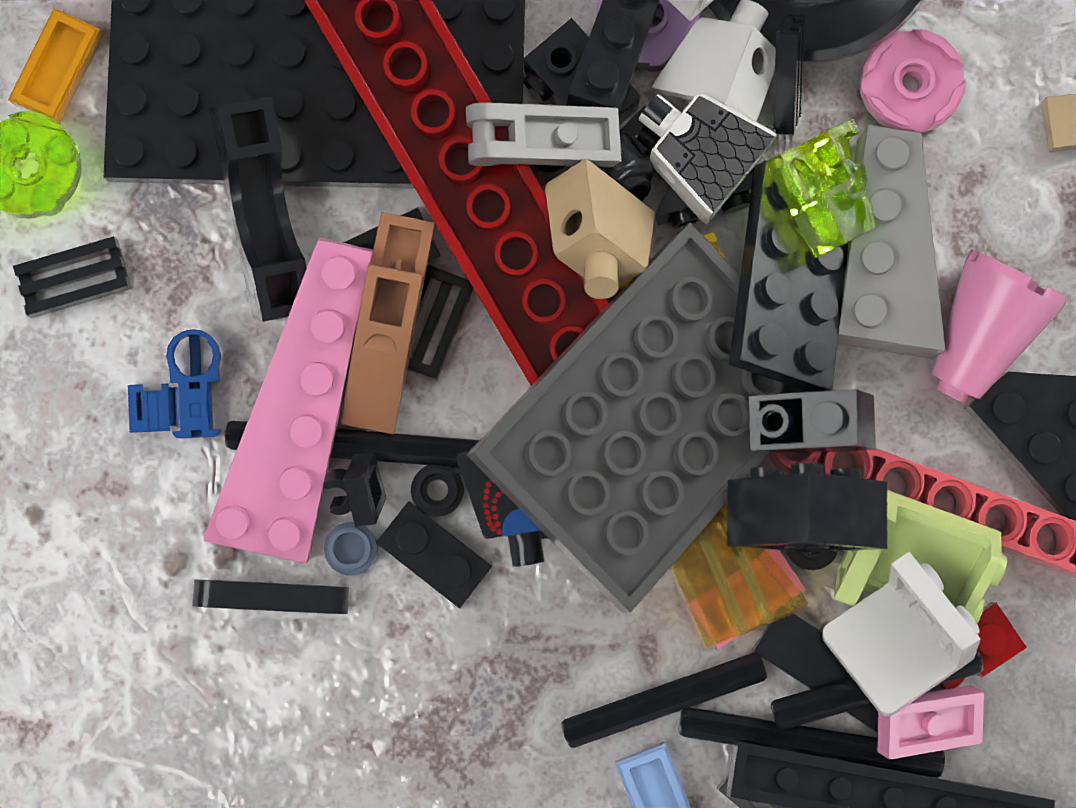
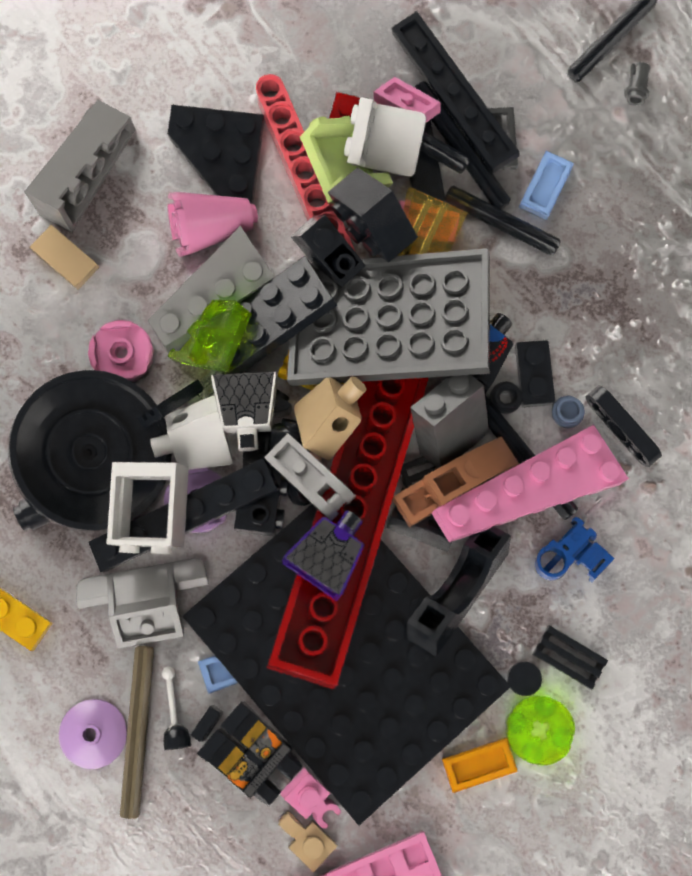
camera: 135 degrees left, 5 degrees down
black tile [323,452,386,527] -> none
none -> torso [282,510,364,601]
none -> dark grey brick [410,375,489,469]
none -> black tile [507,662,542,696]

